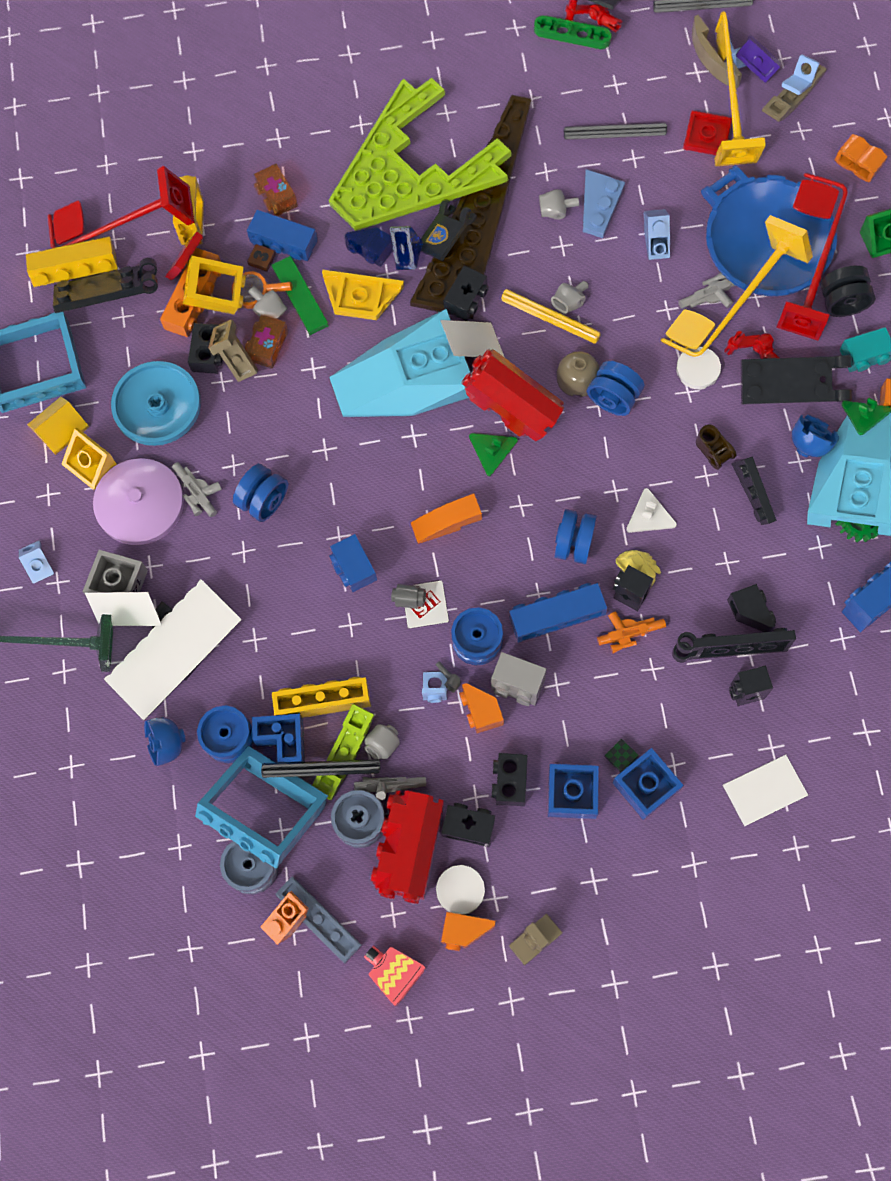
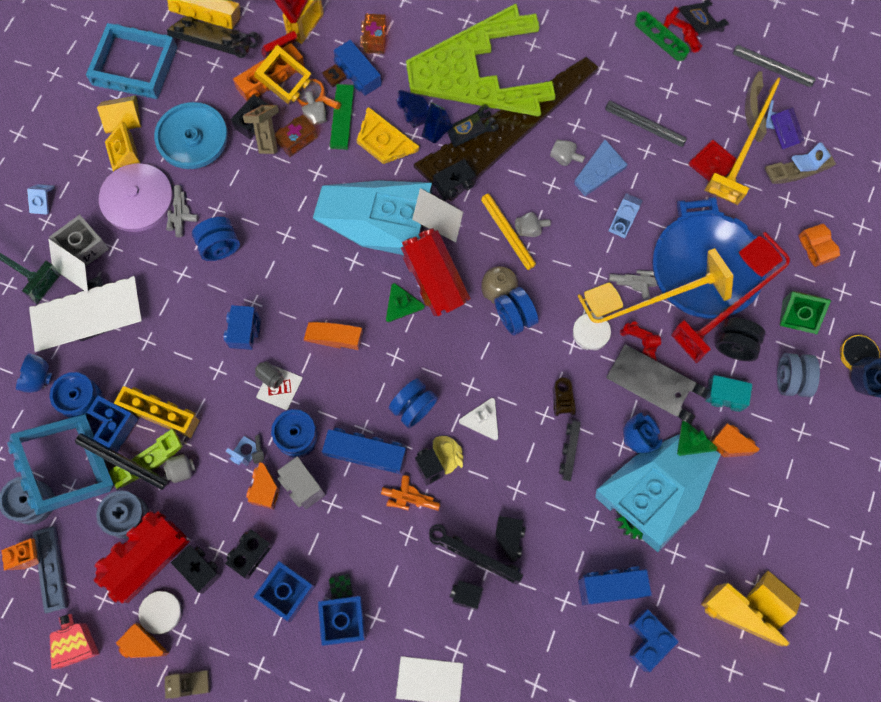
camera: 25 degrees right, 0 degrees up
light grey piece [354,777,426,800] -> none

